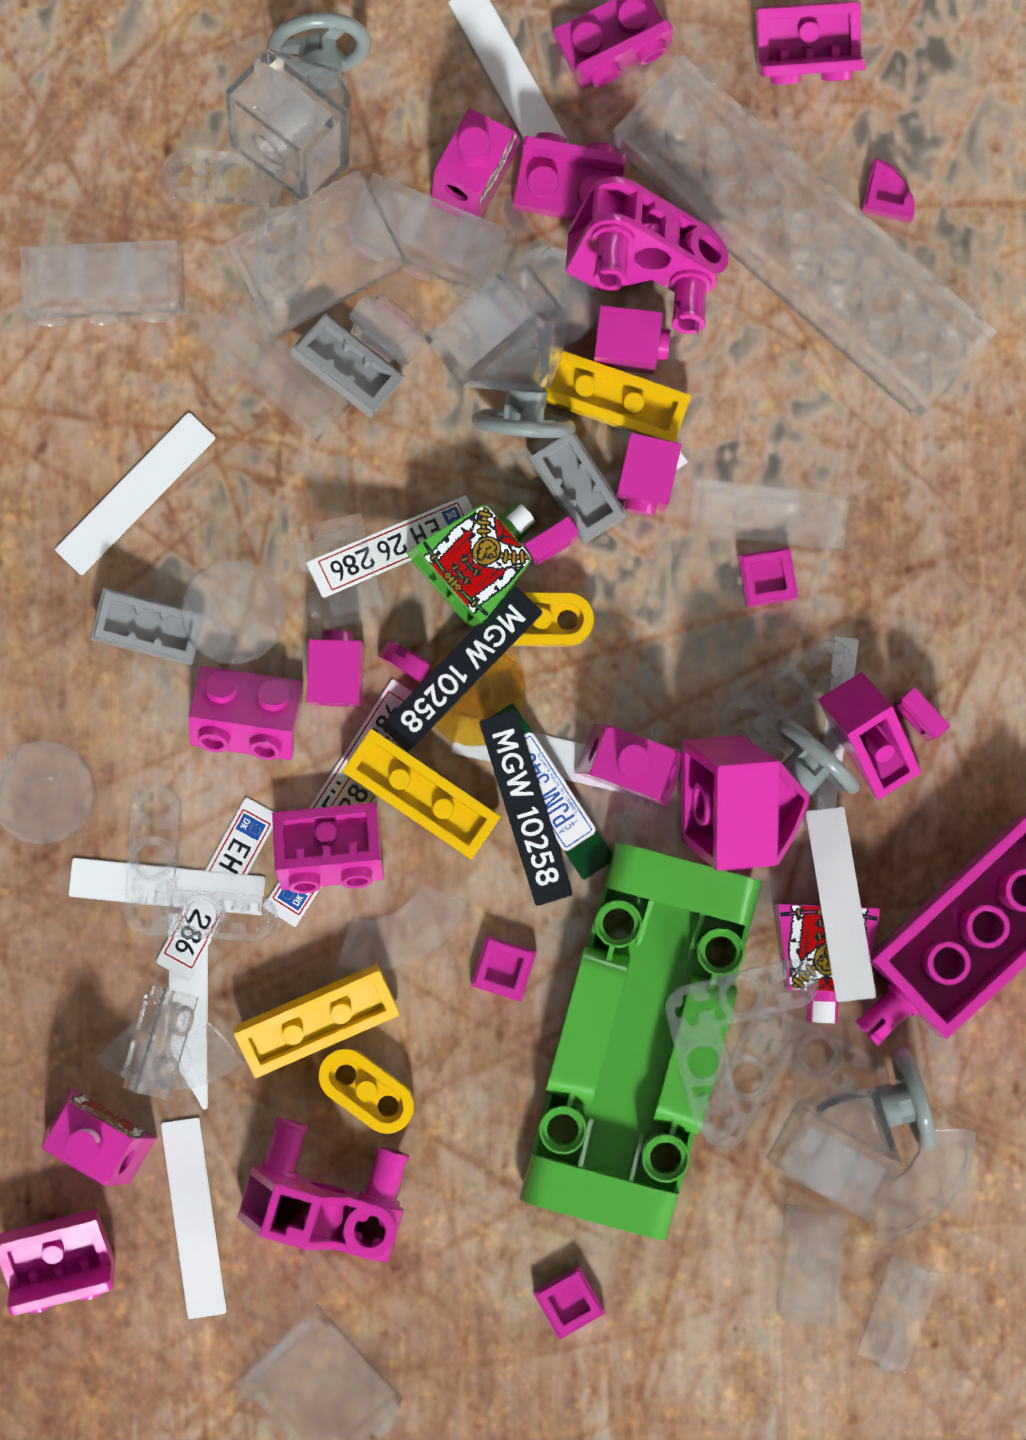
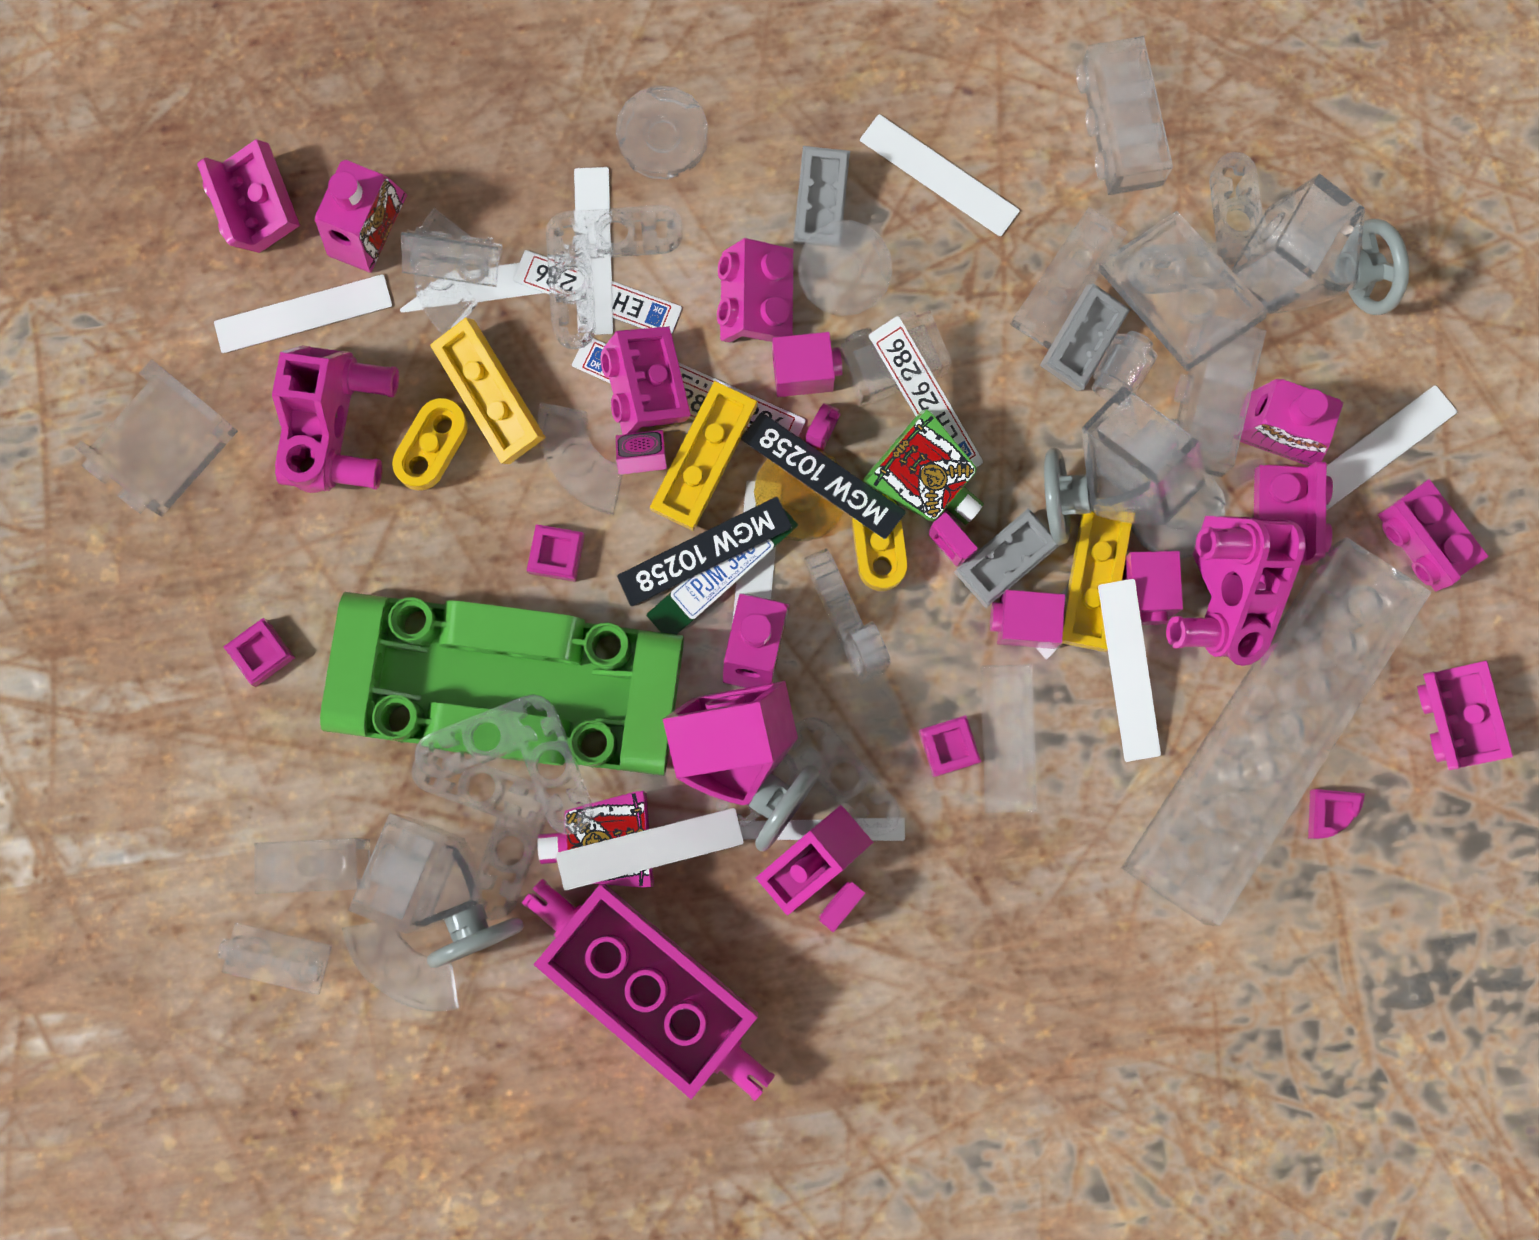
camera: 75 degrees right, 5 degrees down
none -> dark pink tile [615,430,666,475]
none -> clear beam [804,548,891,685]
none -> white sticker [1098,579,1161,762]

